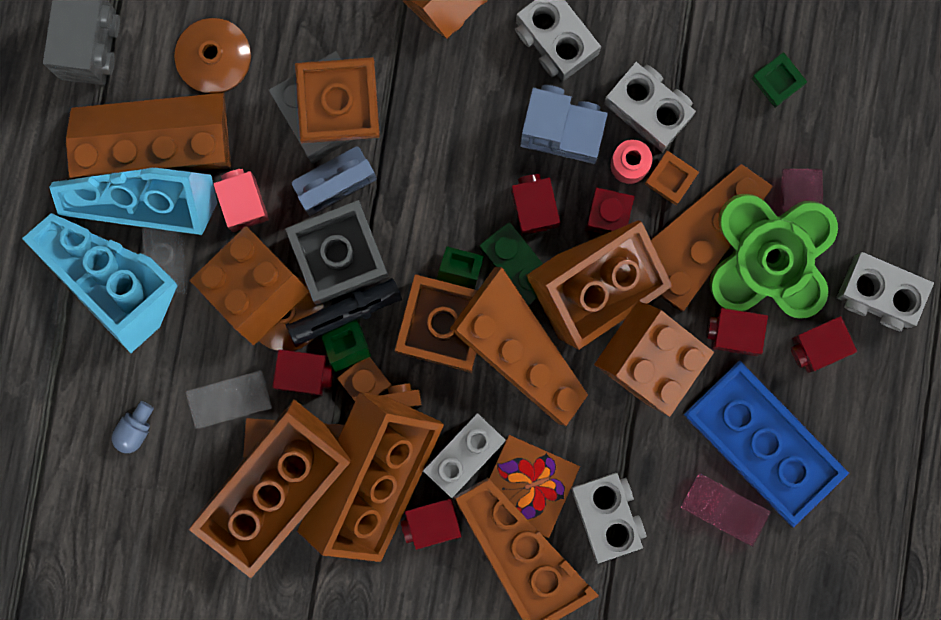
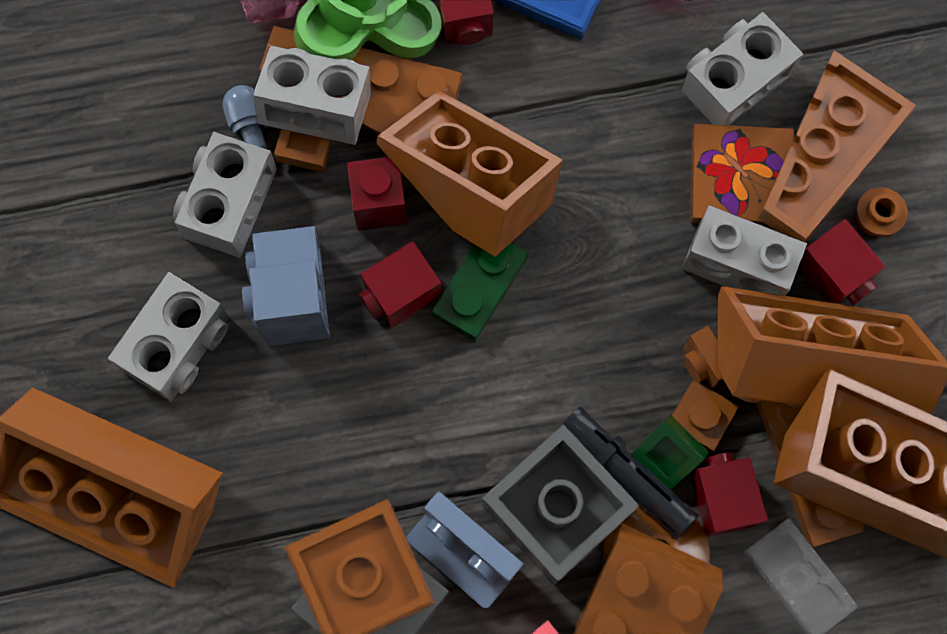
camera: 115 degrees left, 10 degrees down
dark orange brick [395,274,478,373] -> none
dark green plate [437,246,484,290] -> none
dark orange wing [450,267,588,426] -> none
dark orange brick [594,300,714,417] -> none
coral brick [611,140,652,184] -> none
dark green plate [751,52,807,108] -> none
none -> sand blue cylinder [222,85,267,149]
none -> light grey brick [253,45,371,145]
none -> dark orange plate [855,187,908,237]

